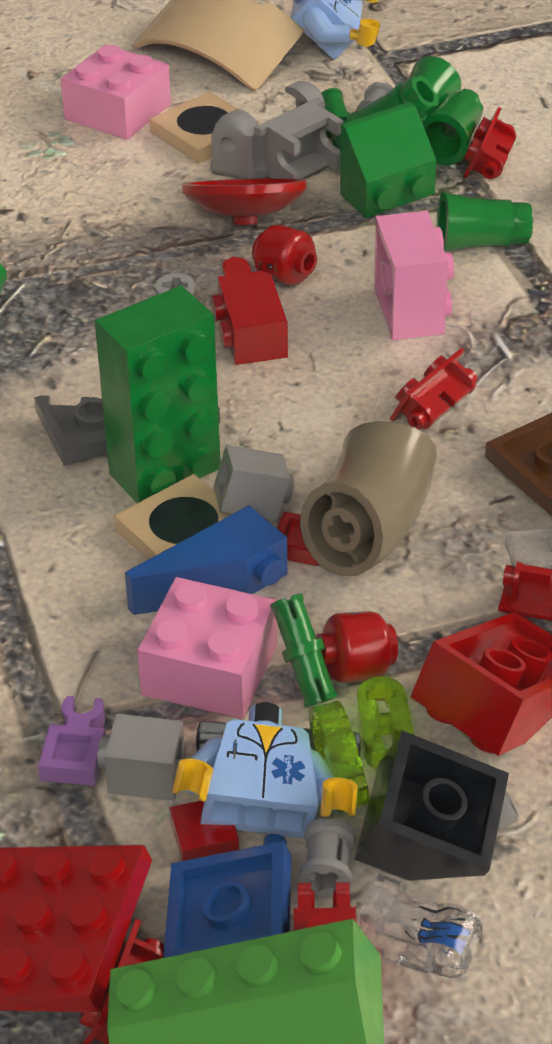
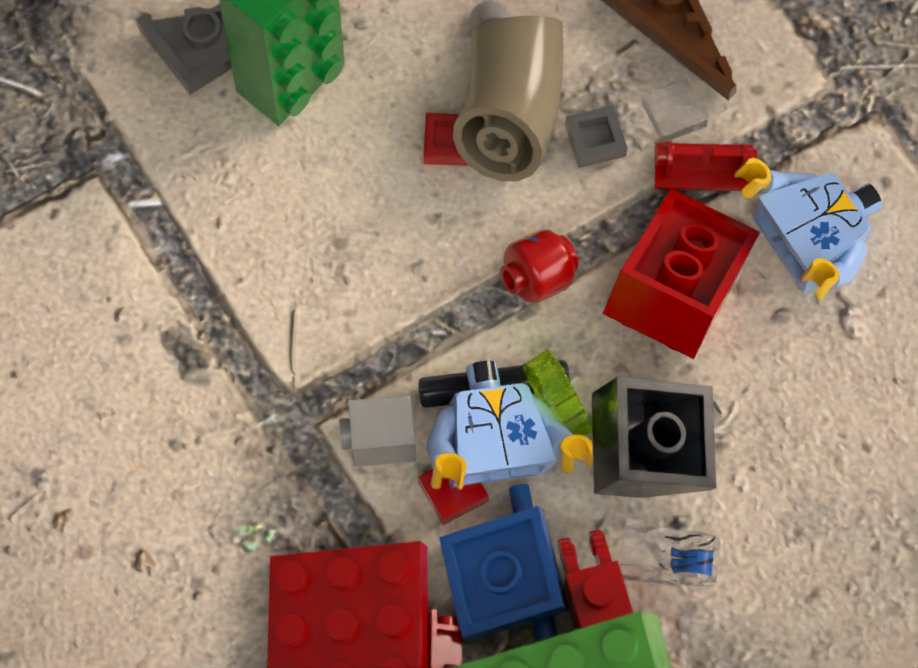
camera: 15 degrees left, 25 degrees up
medium lavender plate [38,696,105,786] -> none
tile [114,474,232,560] -> none
blue slope [125,505,288,615] -> none
bright pink brick [137,577,278,720] -> none
light grey brick [213,445,294,521] -> none
green pin [270,593,338,708] -> none
light grey bush [298,818,356,898] -> none
clear neon green beam [357,676,414,770] -> none
none -> dark grey plate [565,105,627,168]

